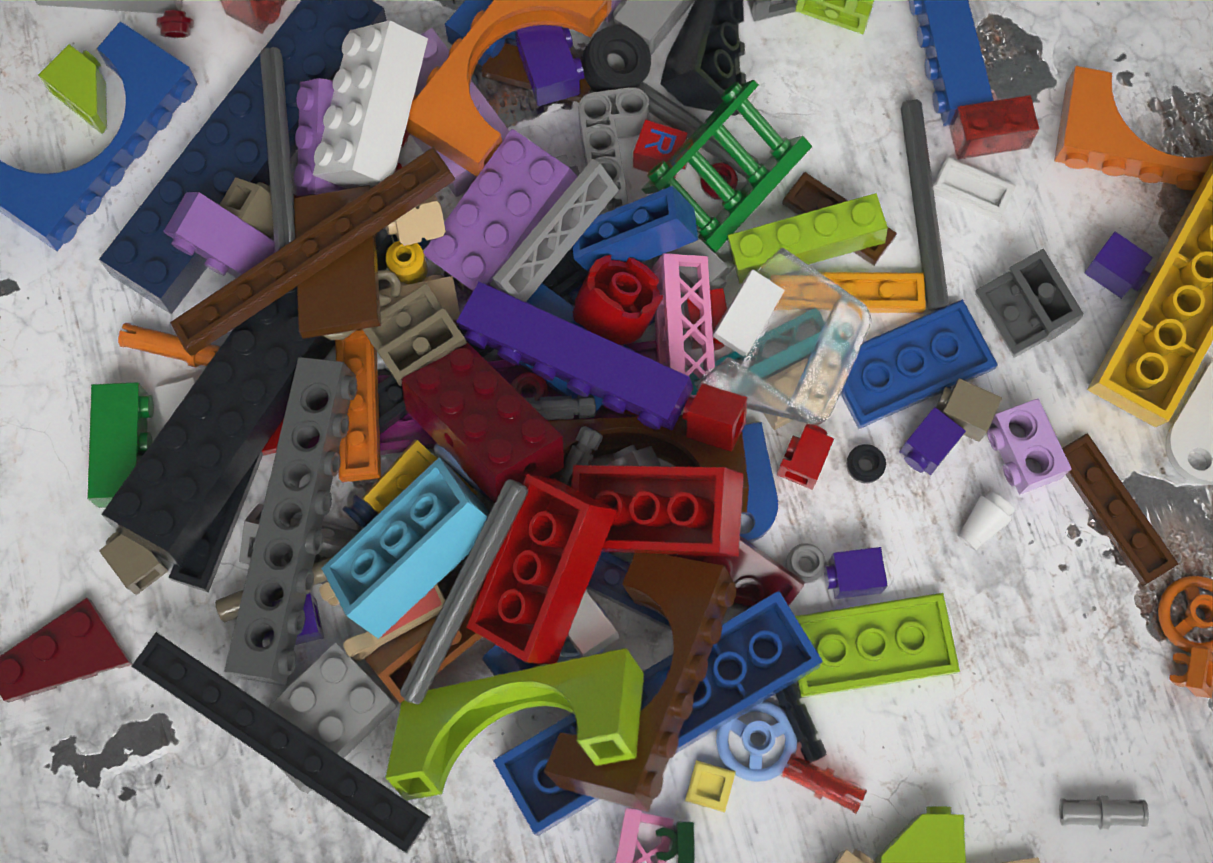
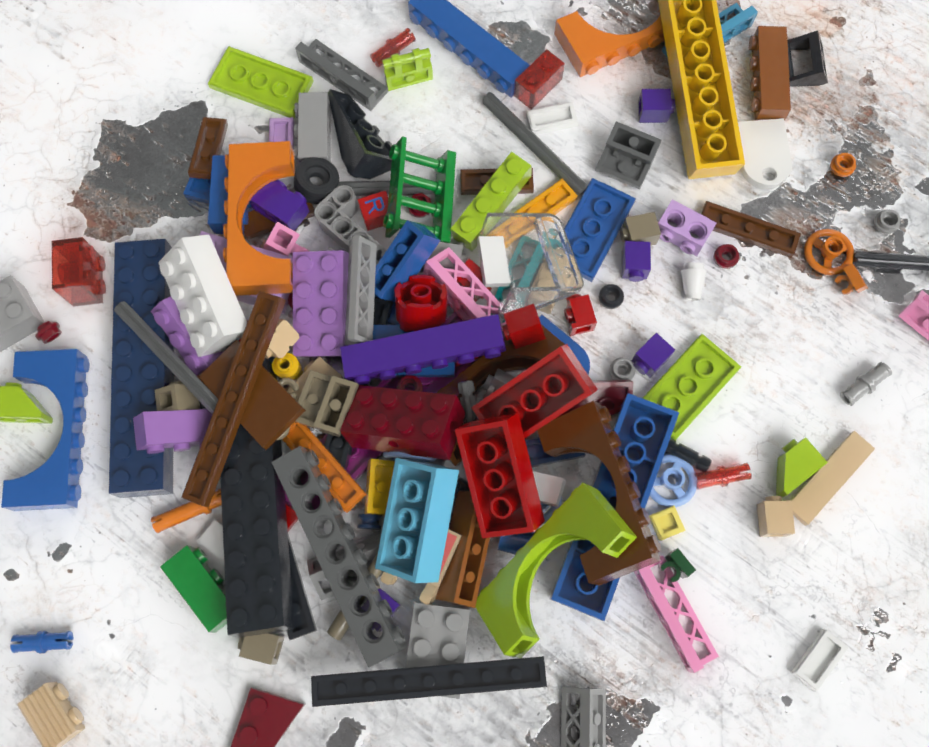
camera: 35 degrees left, 0 degrees up
dark grey axle [400,479,528,704] -> none
dark grey axle [525,394,596,420] -> none
none -> bright pink brick [262,222,309,257]
none -> dark red plate [713,244,739,269]

